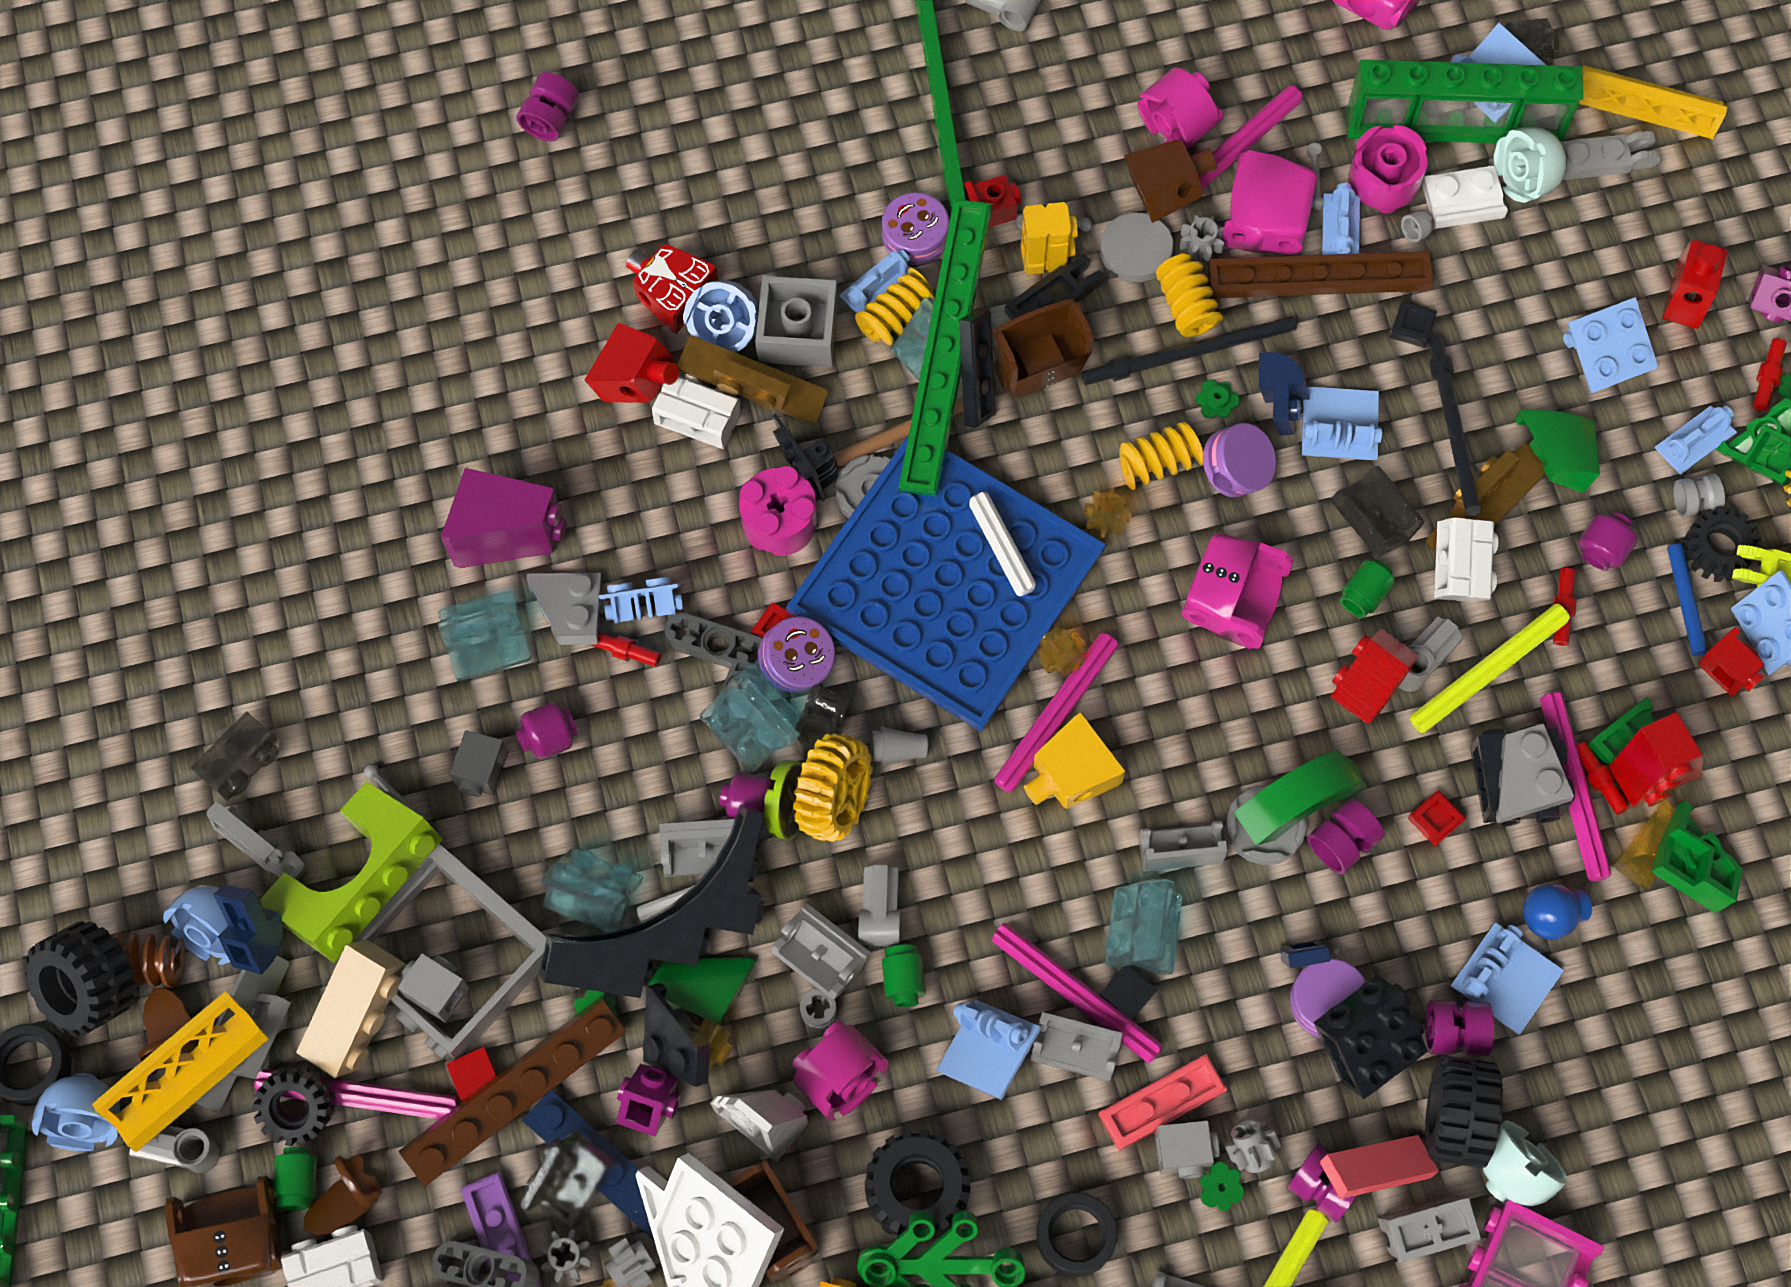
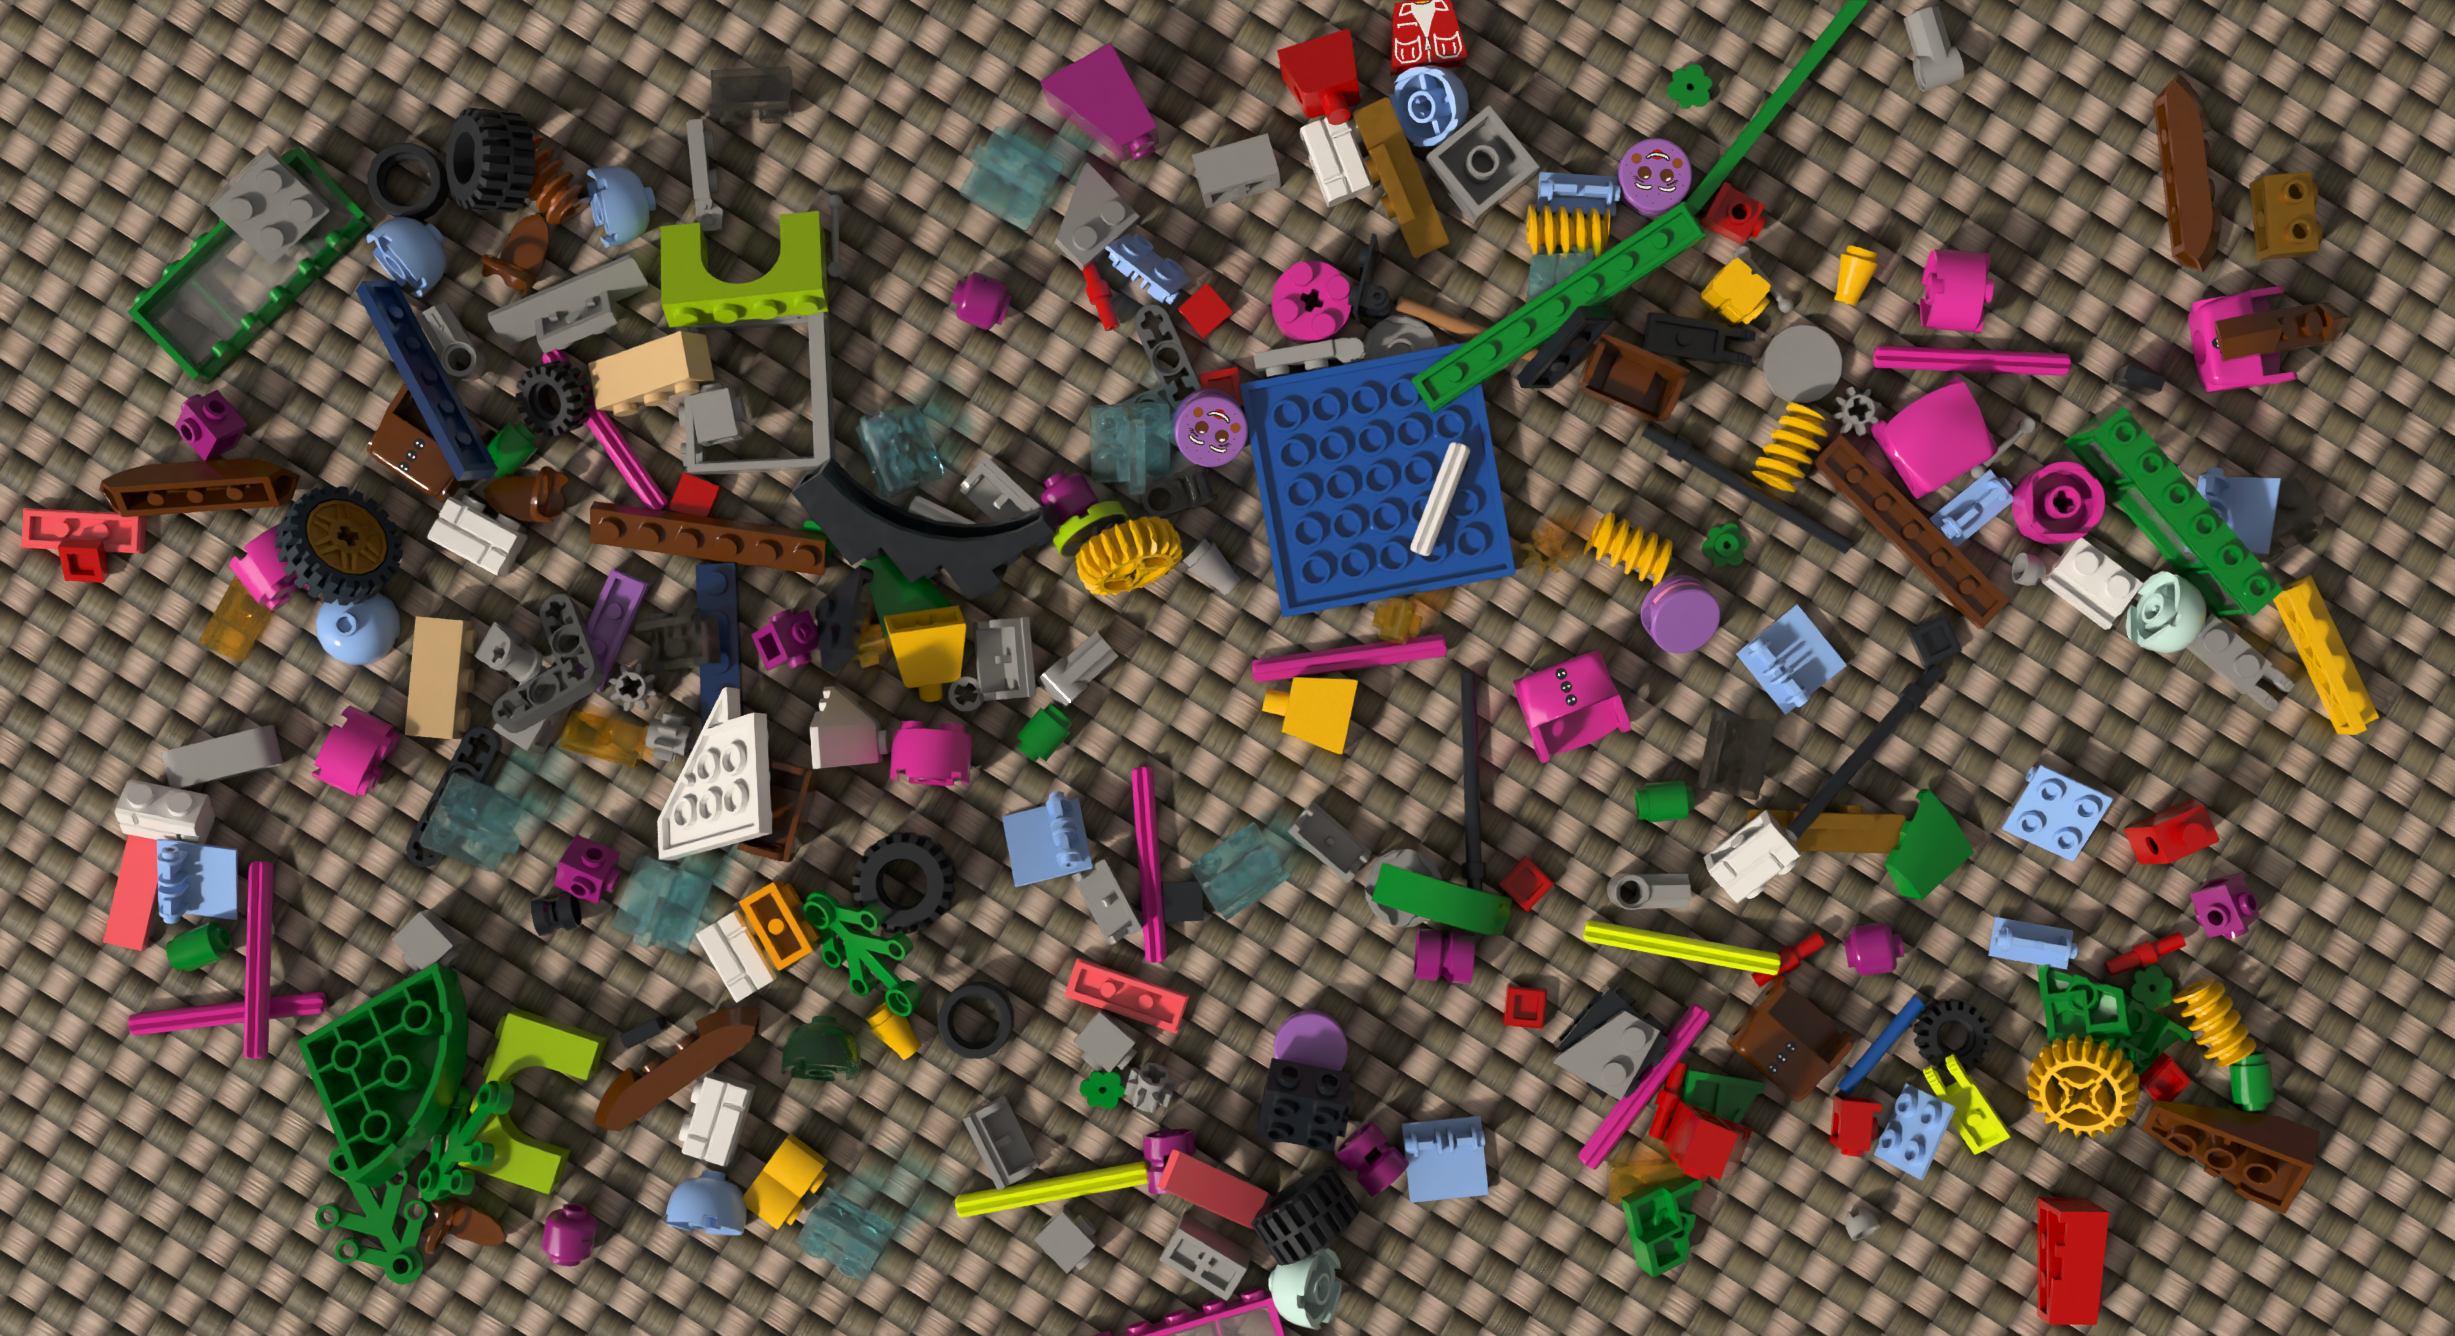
camera: 50 degrees right, 20 degrees up
yellow fence [92,991,269,1153] -> none
dark blue brick [213,884,283,975] -> none
dark grey brick [450,730,509,797] -> none
reddish brown torso [1124,140,1217,223] -> none
dark blue brick [1259,352,1310,436] -> none
dark blue tile [1280,940,1330,968] -> none
red brick [1330,629,1419,725] -> none
blue piece [1523,884,1592,940] -> none
light grey wheel [1673,474,1725,517] -> none
none -> dark blue plate [356,281,498,481]
none -> yellow torso [884,605,966,702]
none -> red tile [1178,283,1233,340]
none -> light grey hinge [1192,133,1281,209]
none -> light grey hinge [1254,337,1367,378]
none -> black bar [1460,673,1486,890]
none -> red tile [1498,856,1555,912]
none -> green plant [1667,64,1712,109]
none -> reddish brown piece [1726,975,1856,1103]
none -> yellow cone [1834,245,1879,306]
none -> black tile [2111,364,2165,396]

